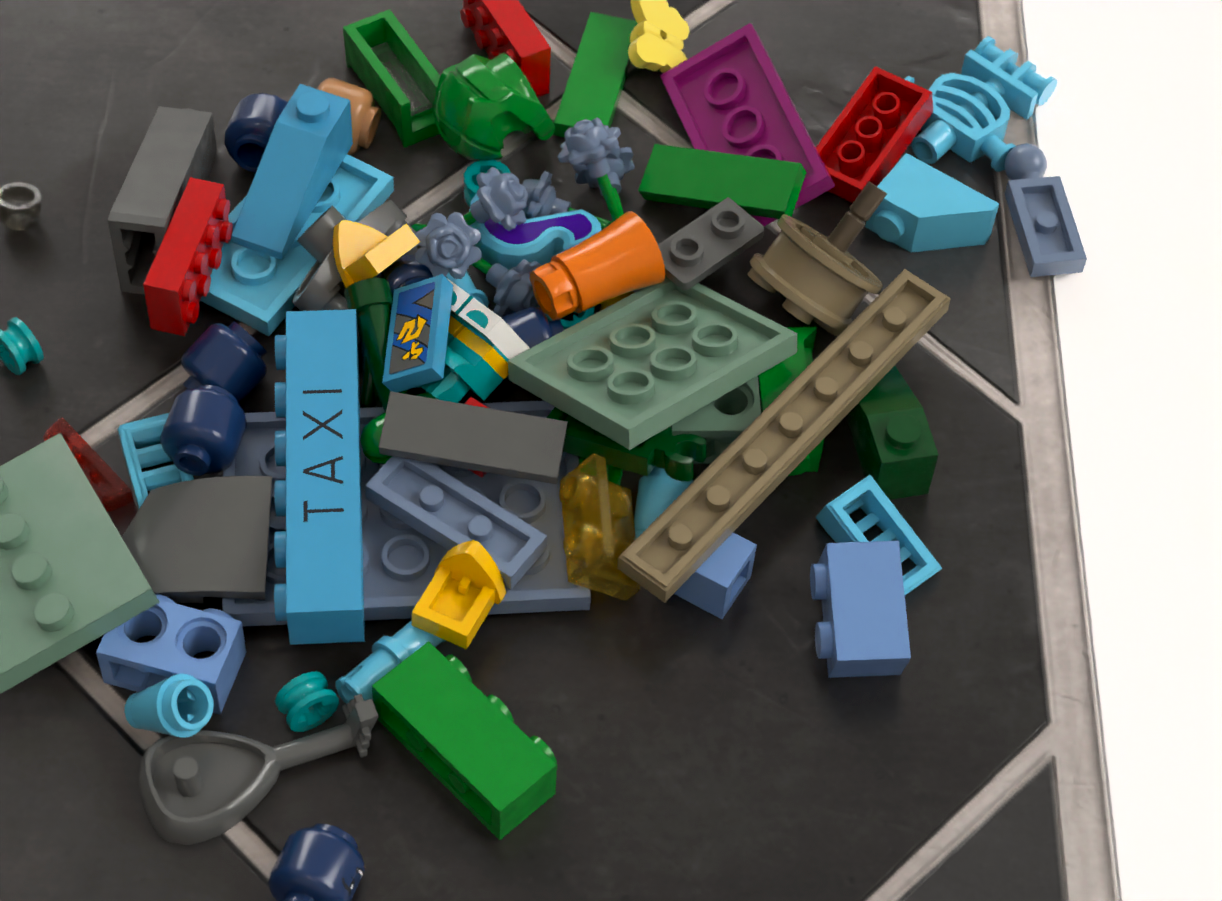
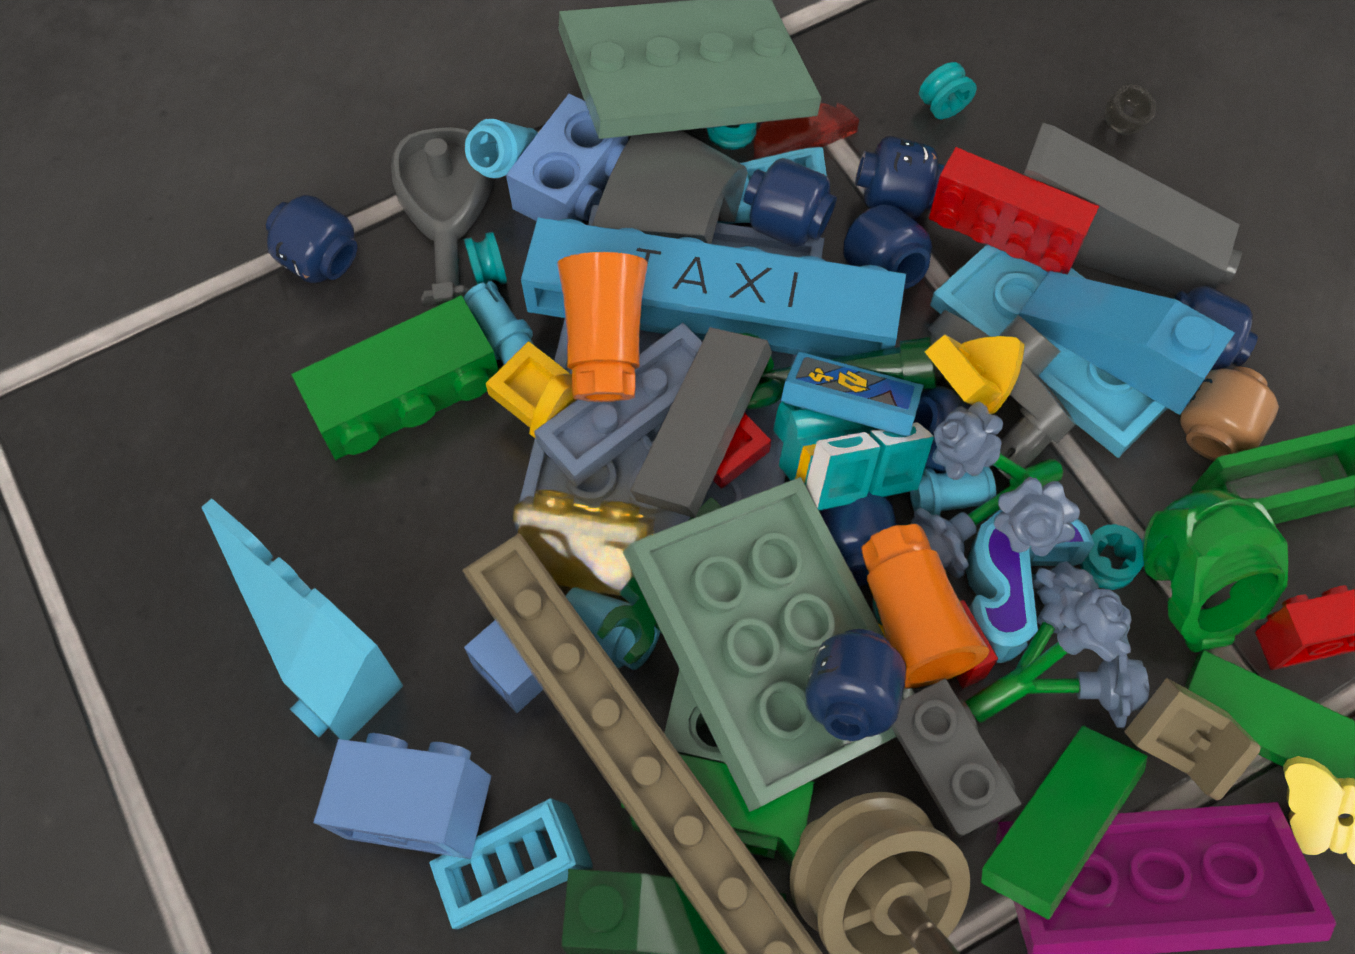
camera: 110 degrees right, 10 degrees up
none -> medium azure wedge [202,498,403,740]
none -> orange plant [557,252,648,402]
none -> dark blue head [805,629,906,741]
none -> dark blue head [855,136,945,220]
none -> dark tan bracket [1124,678,1260,800]

